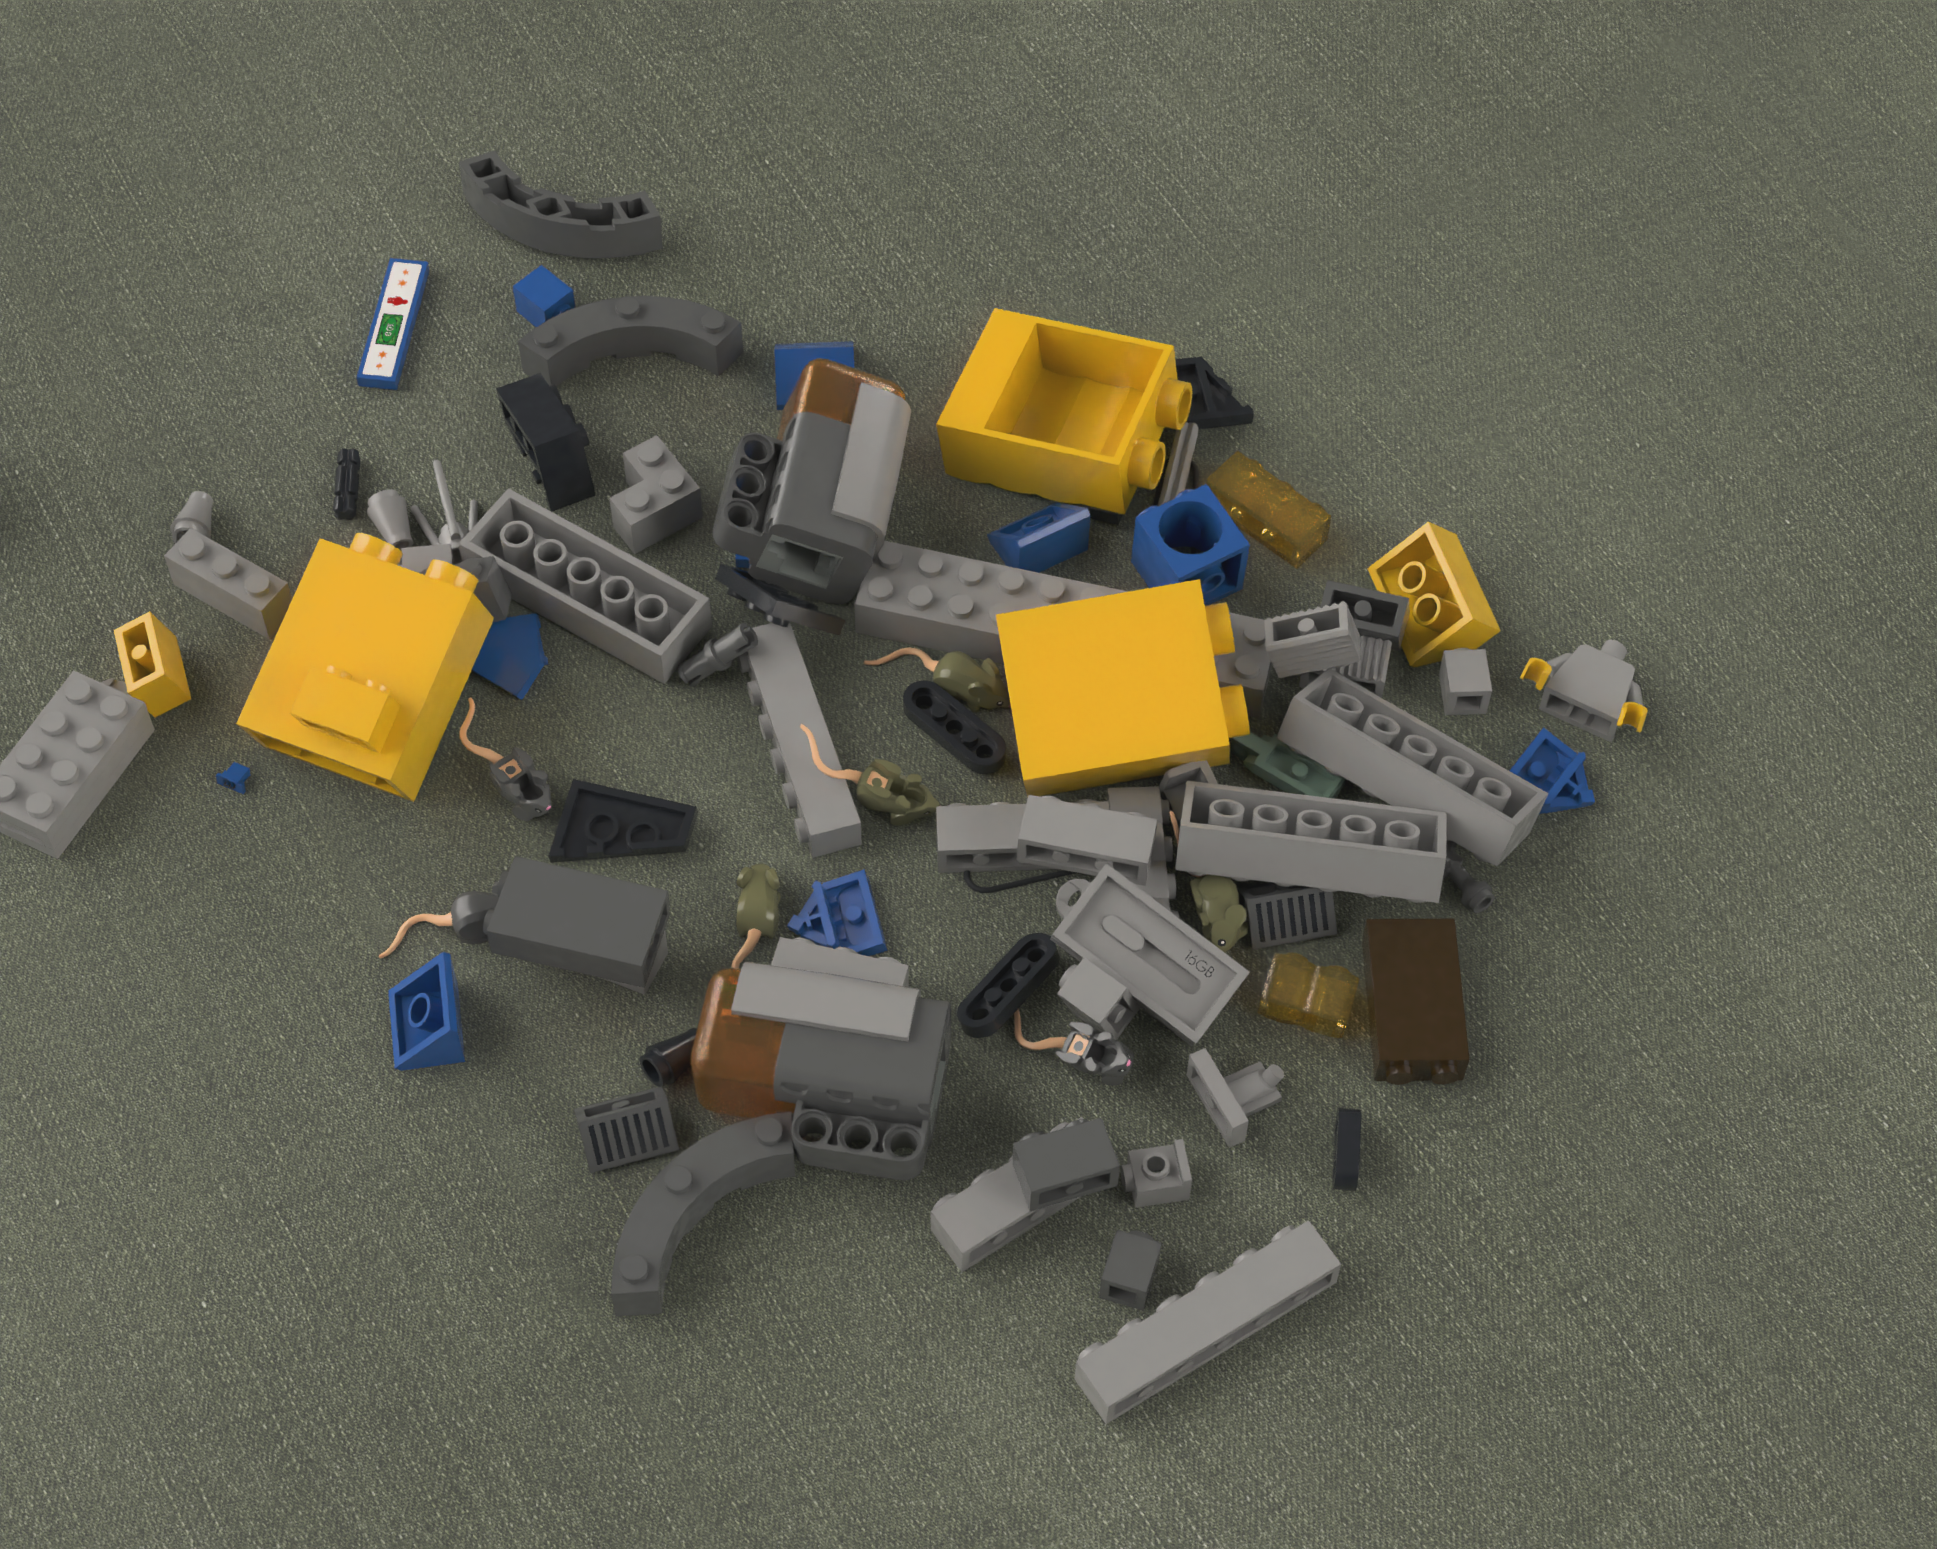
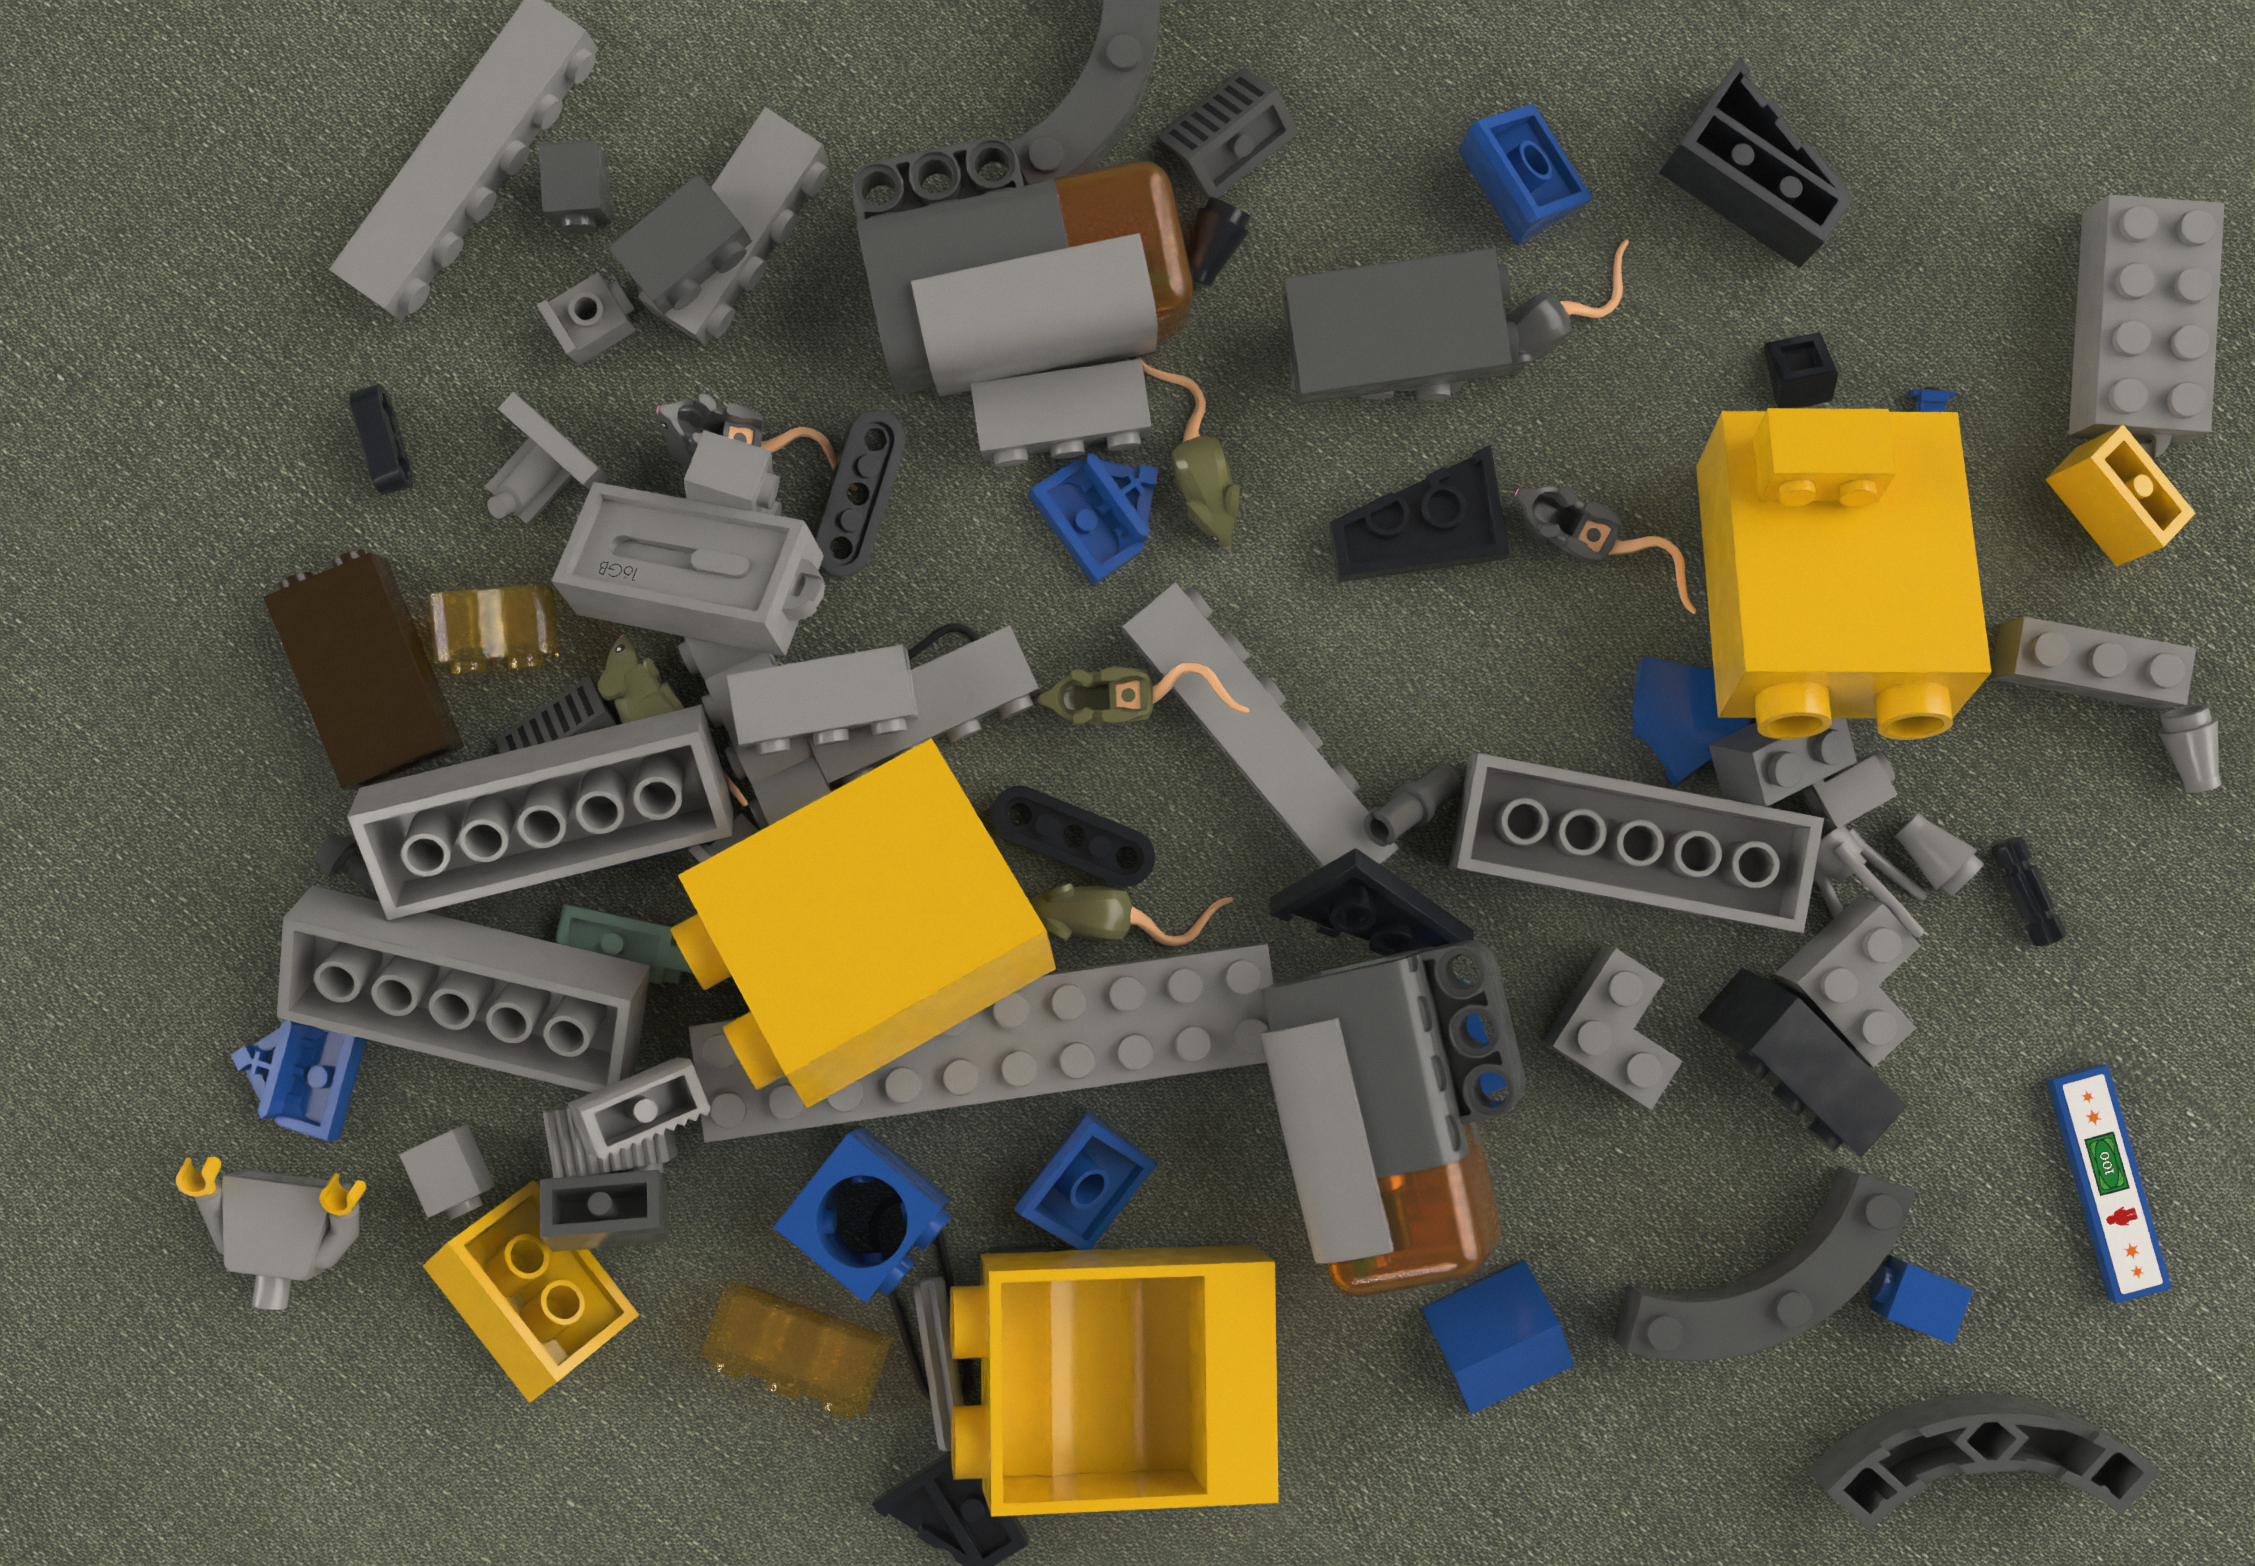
camera: 160 degrees right, 30 degrees up
none -> black wedge [1659,57,1854,268]
none -> black slope [1764,332,1838,408]
none -> light grey brick [1775,896,1921,1068]

